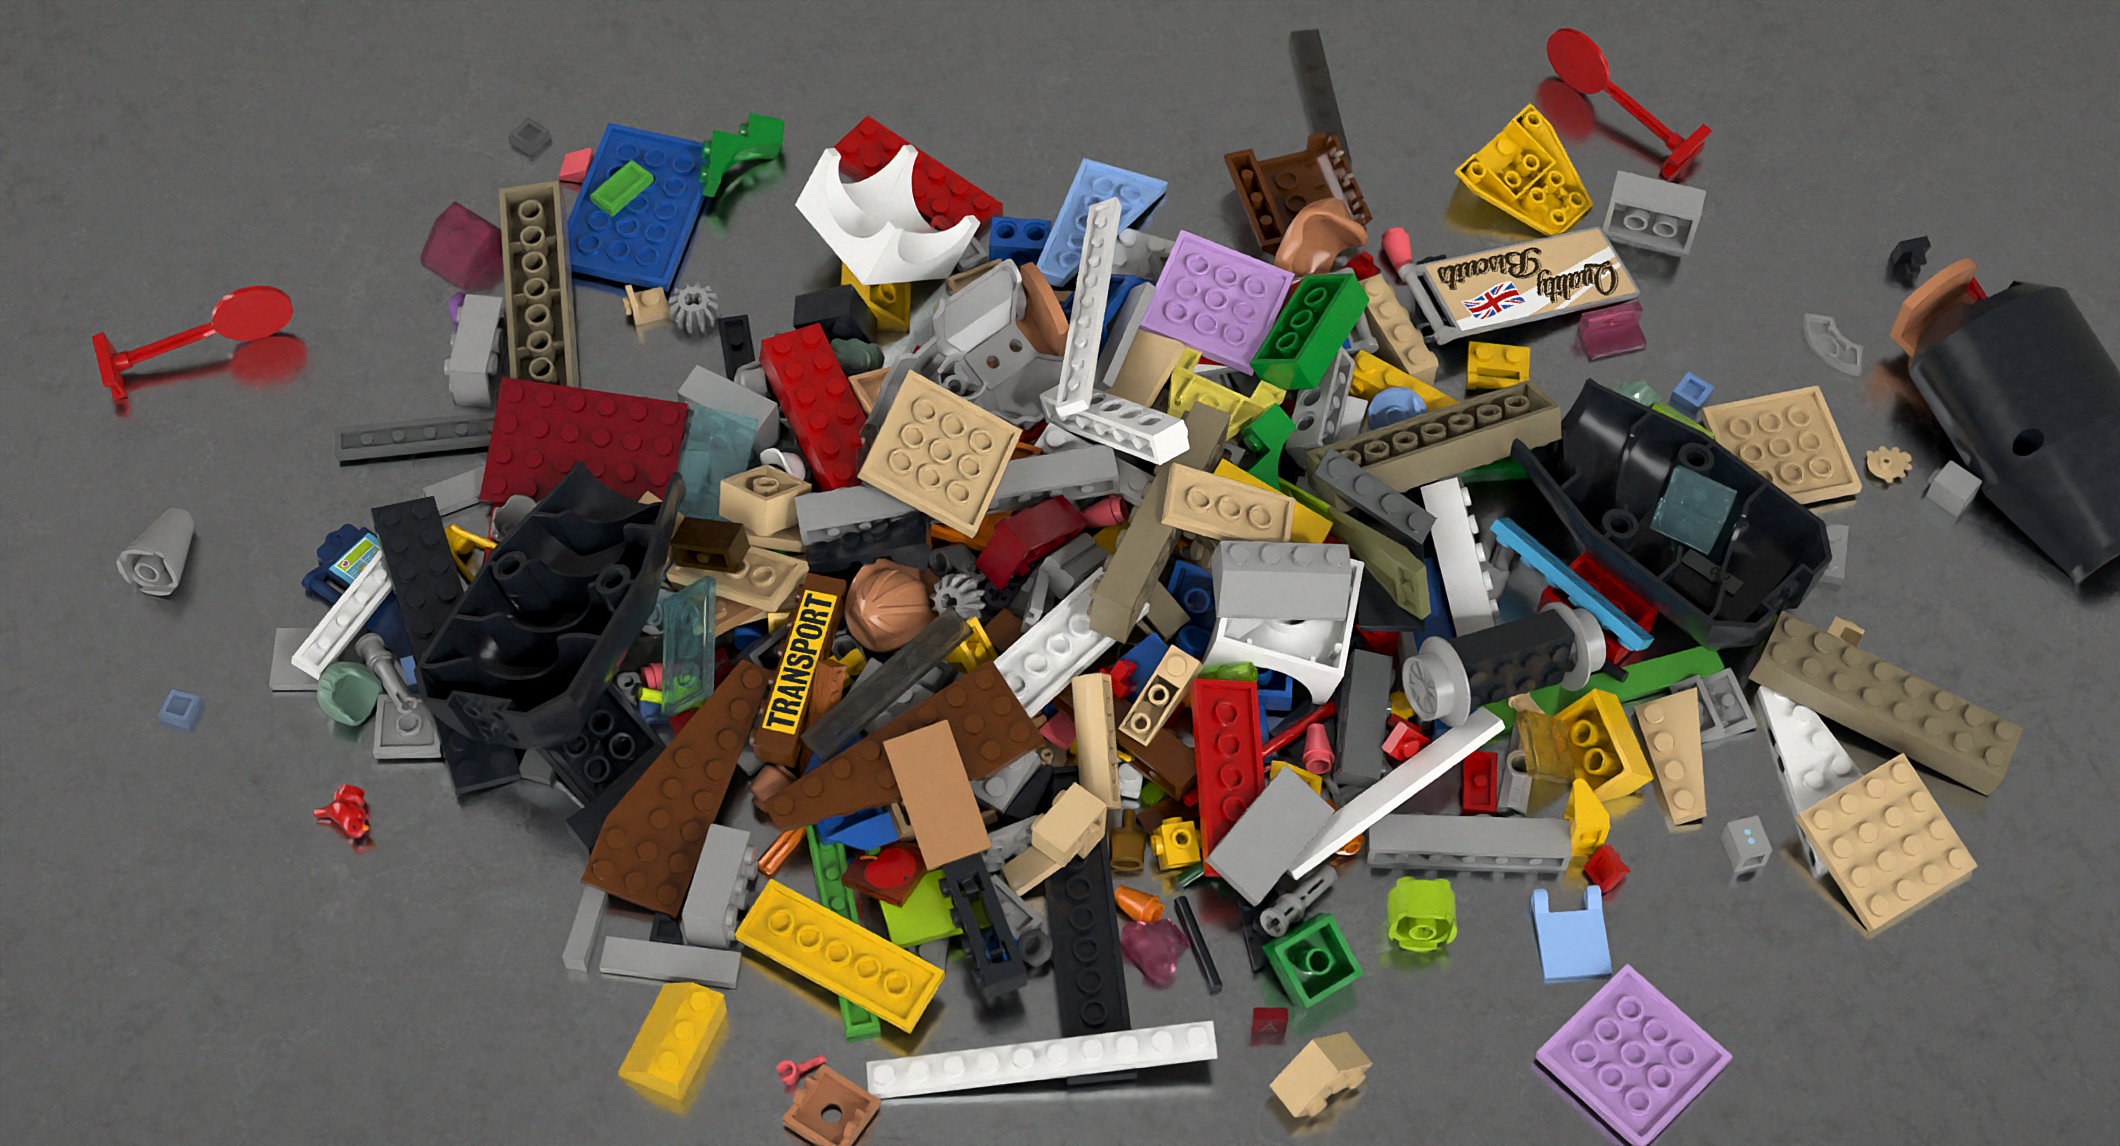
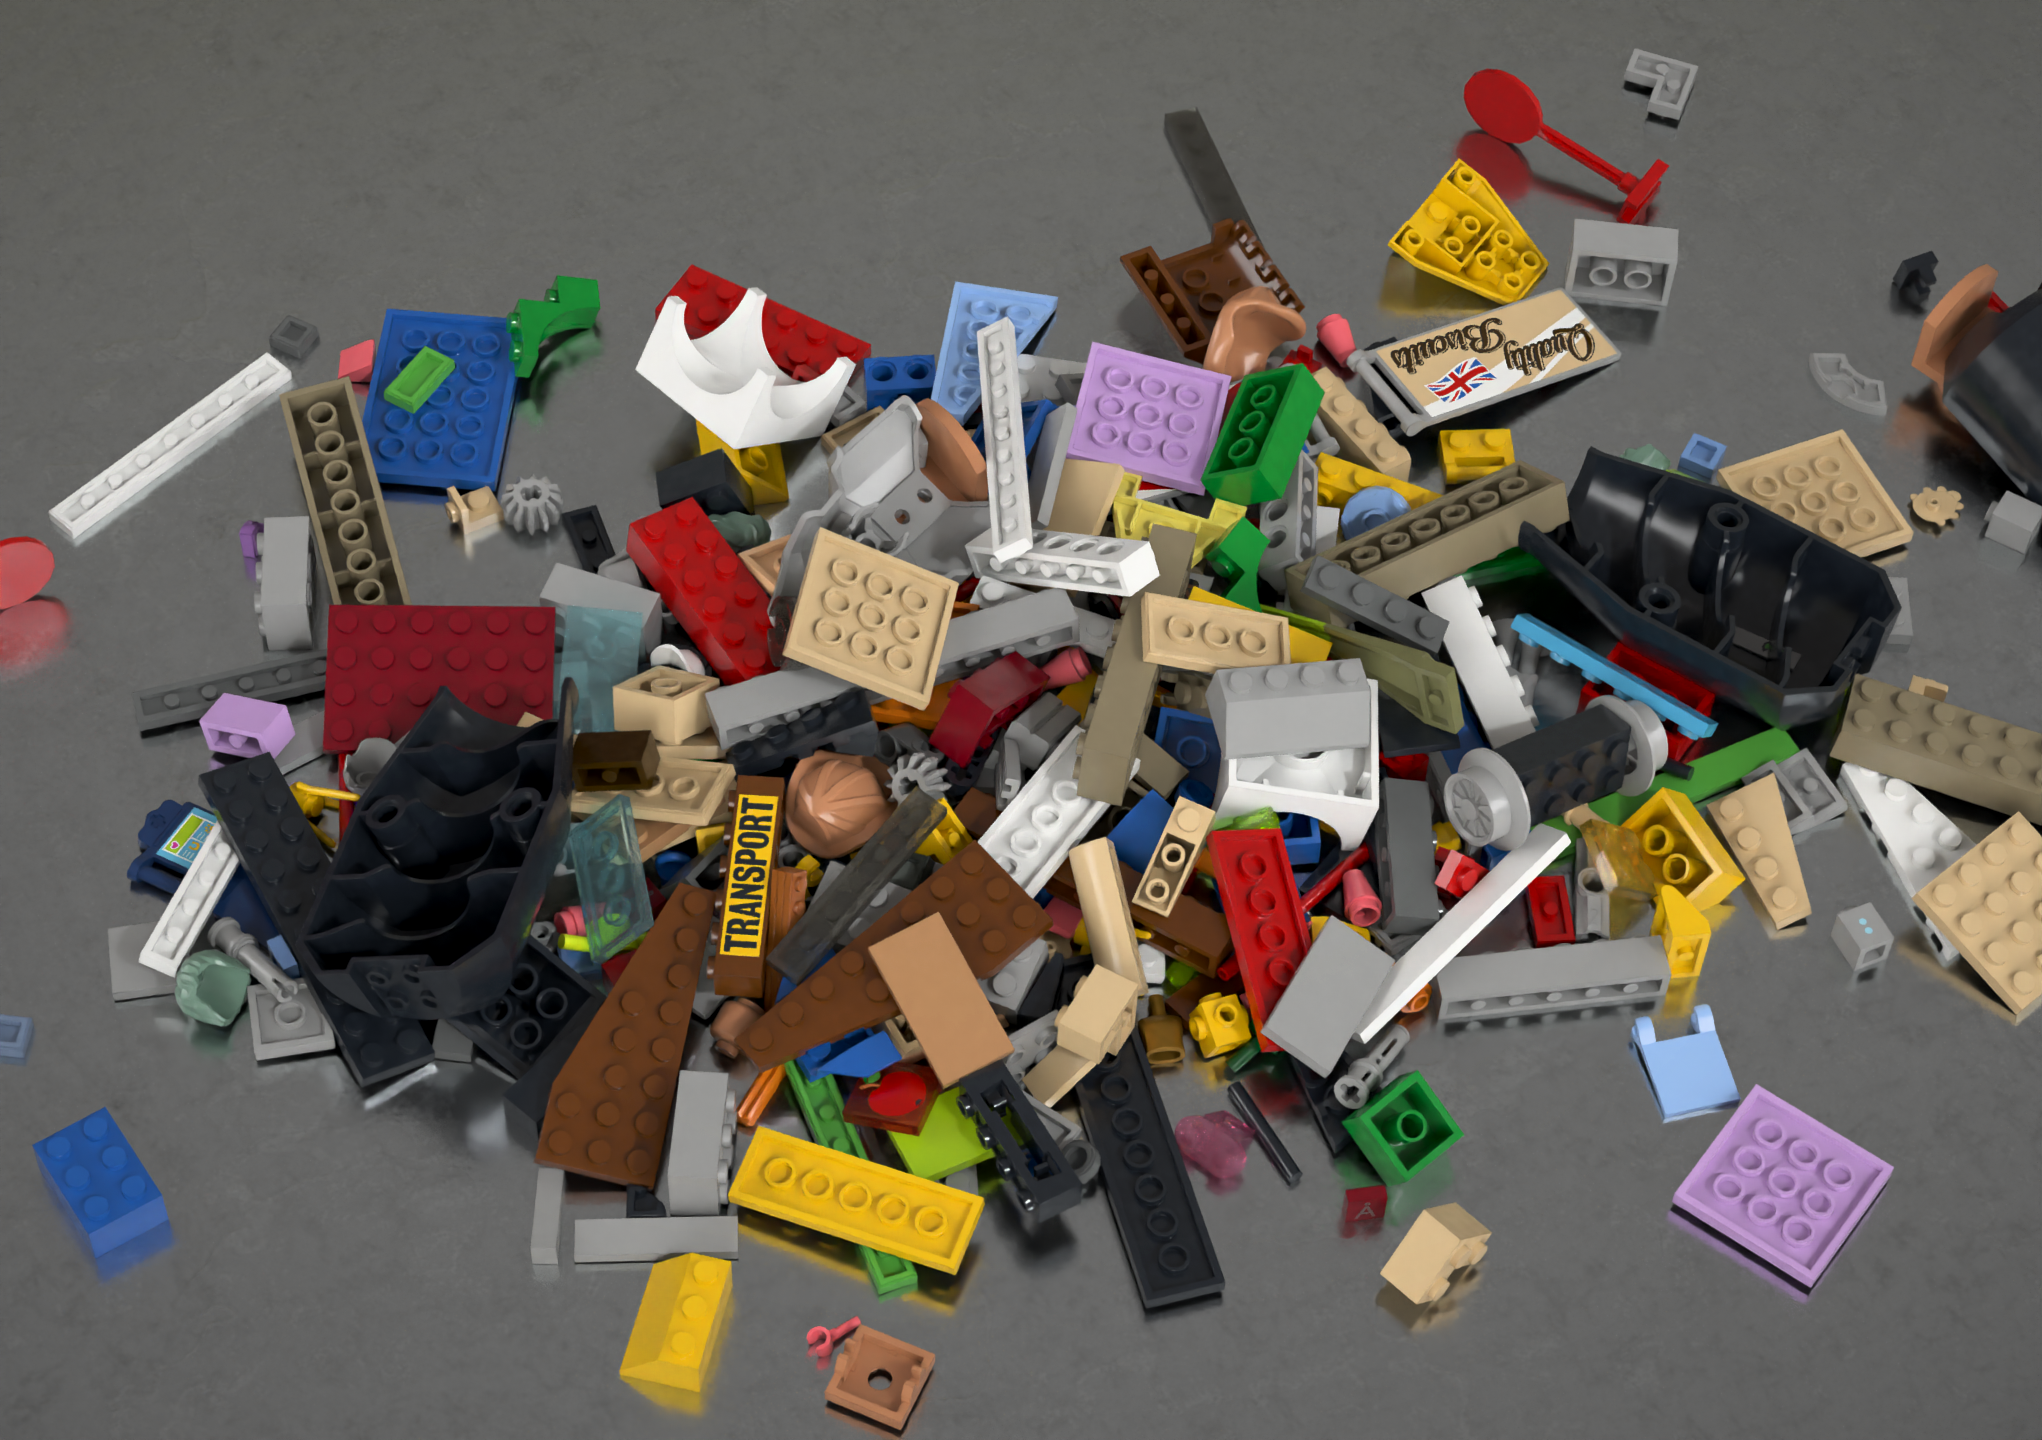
camera: 10 degrees left, 5 degrees down
red animal [313,784,369,838] -> none
clear pink slope [420,201,503,290] -> none
white plate [866,1020,1218,1099] -> none
red tile [1098,659,1138,698] -> none
orange cone [1114,885,1164,927] -> none
lime brick [1387,877,1457,951] -> none
clear pink panel [1577,301,1647,359] -> none
red tile [1583,844,1630,893] -> none
clear light blue slope [1650,465,1737,554] -> none
none -> blue brick [32,1107,169,1259]
none -> white tile [48,352,292,539]
none -> lavender brick [199,693,295,759]
none -> light grey plate [1624,48,1699,120]

